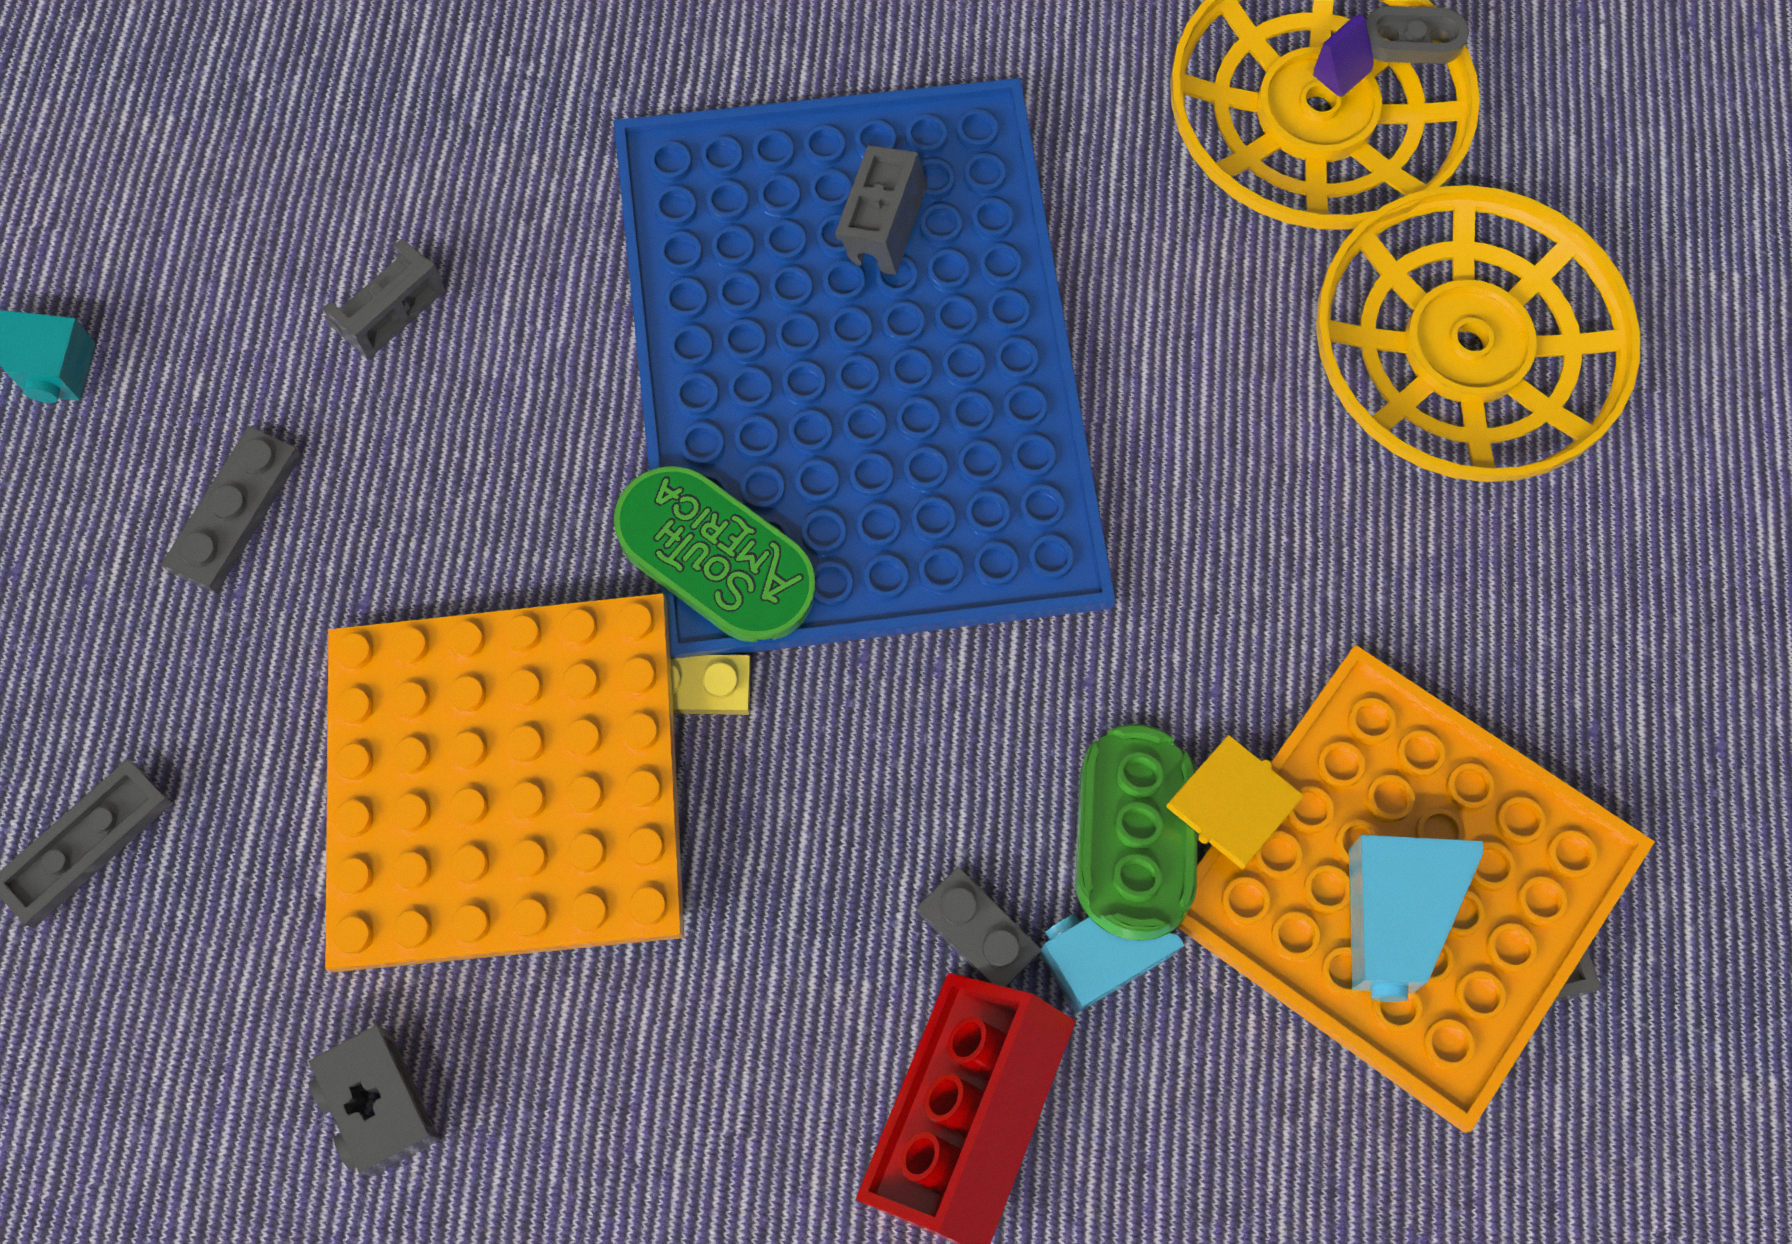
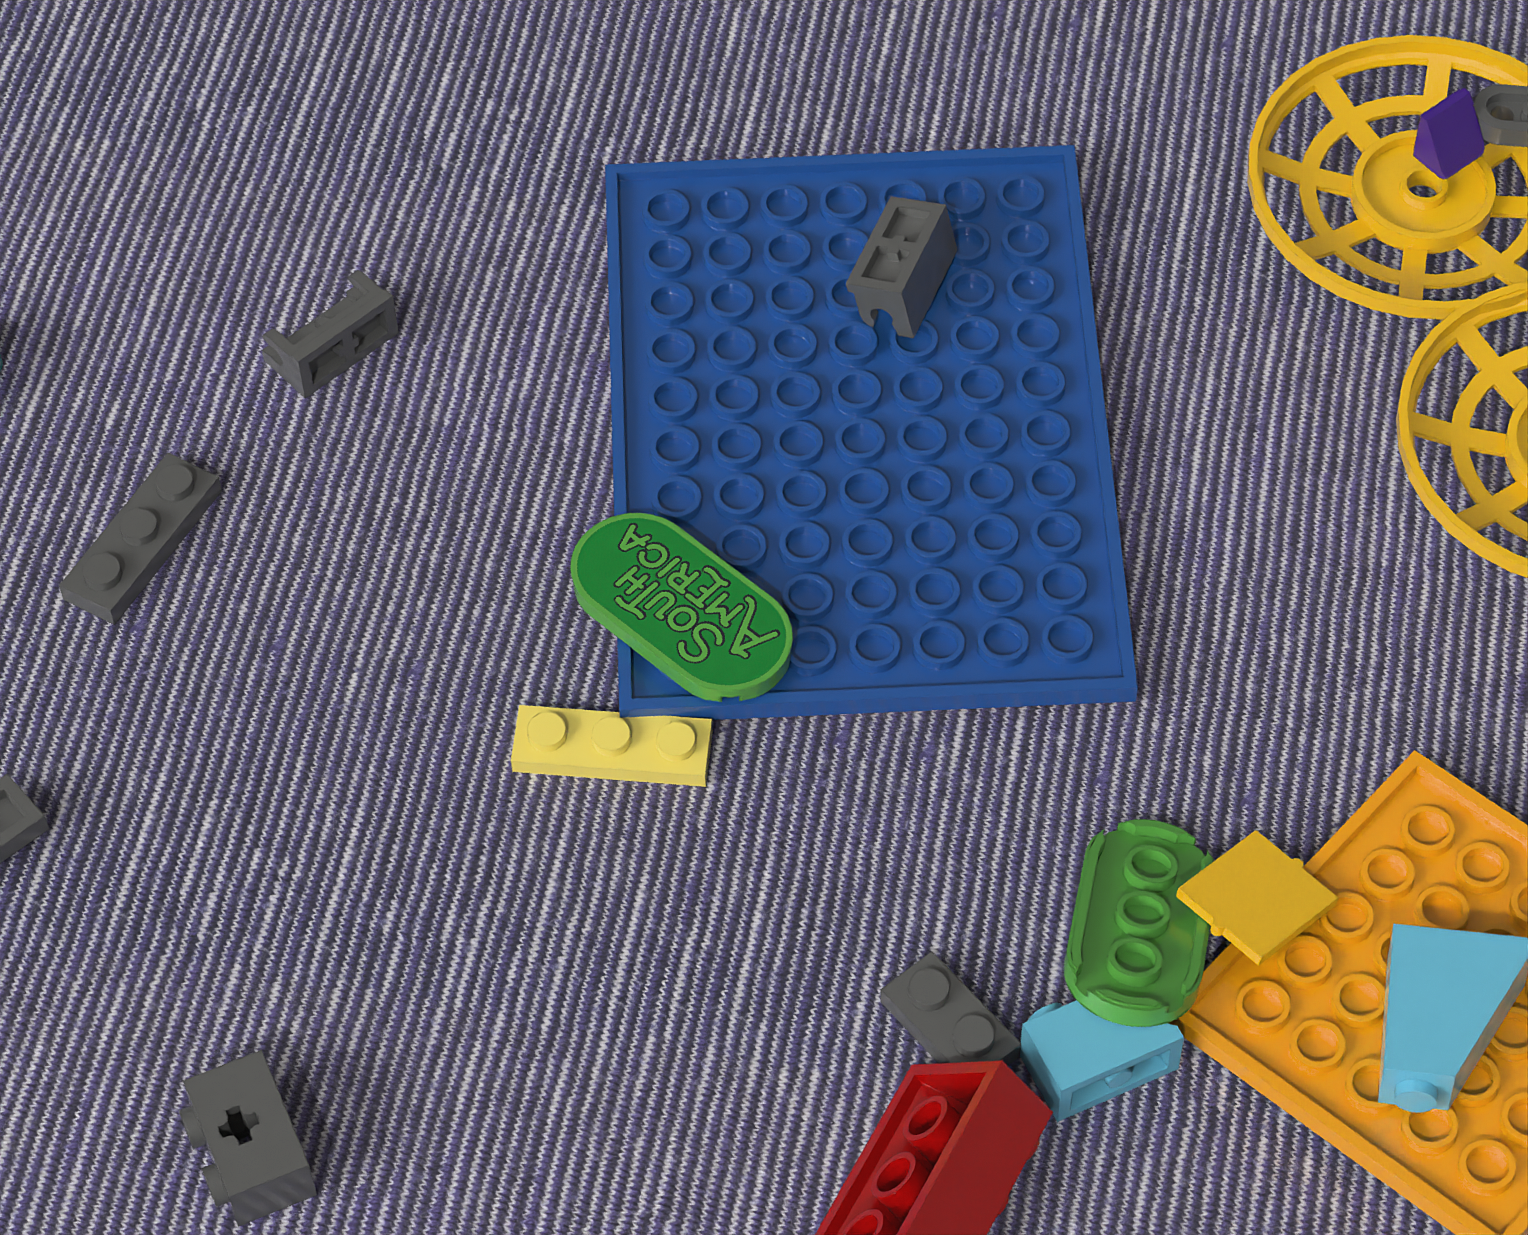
camera: 10 degrees right, 15 degrees down
light orange plate [325,593,685,972] -> none

